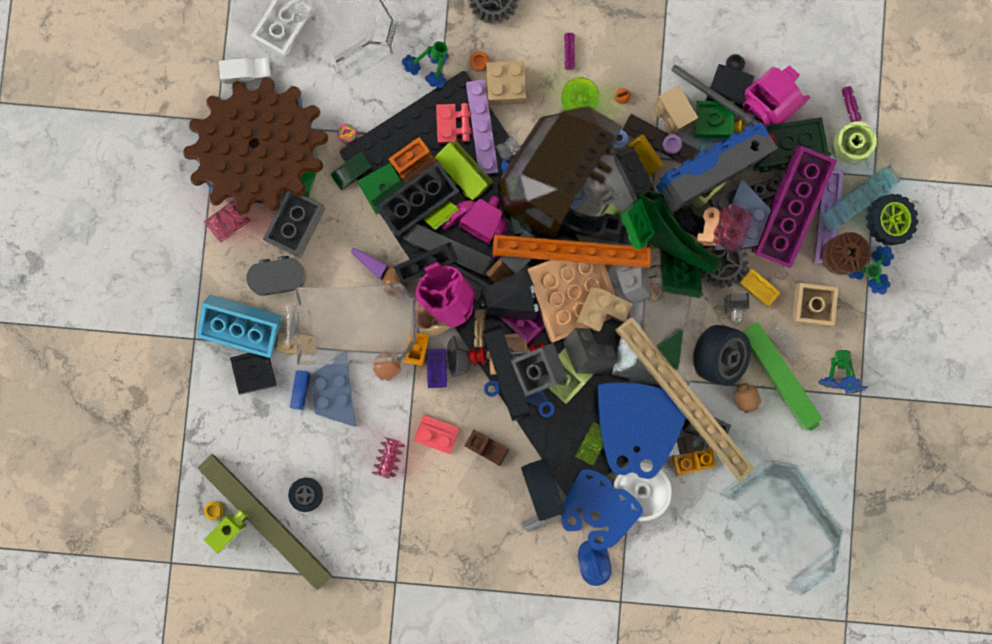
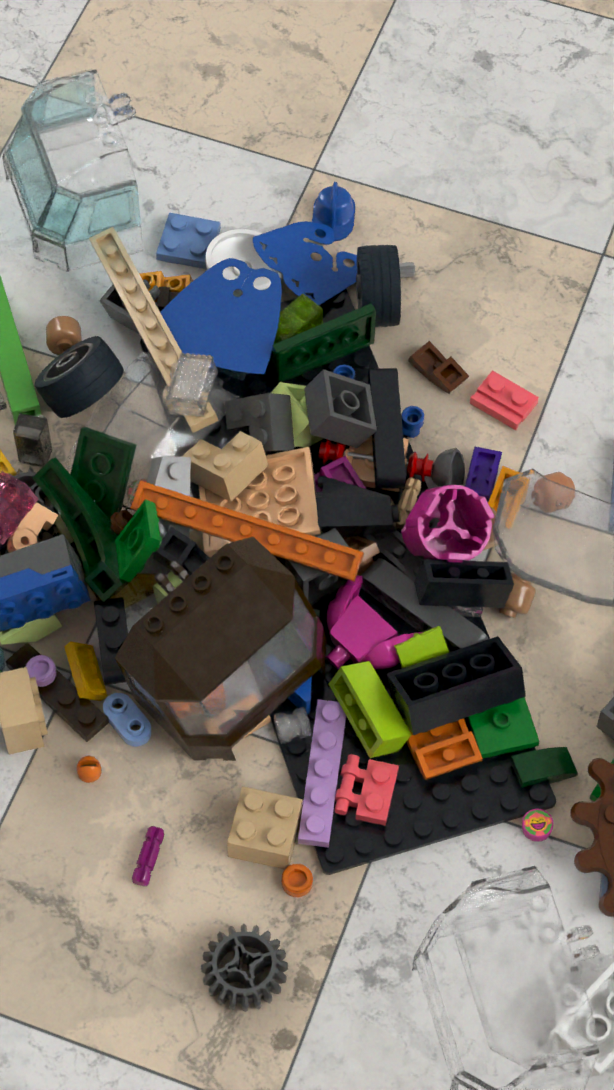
camera: 165 degrees left, 25 degrees down
medium lavender slope [351,248,388,280] -> none
clear pink piece [371,436,405,479] -> none
plant [401,41,449,88] -> none
clear neon green piece [561,77,599,111] -> none
dark green slope [656,328,683,370] -> none
none -> reddish brown plate [110,510,133,535]
none -> medium blue plate [156,213,221,269]
none -> clear brick [162,352,218,417]
none -> dark green tile [272,303,376,384]

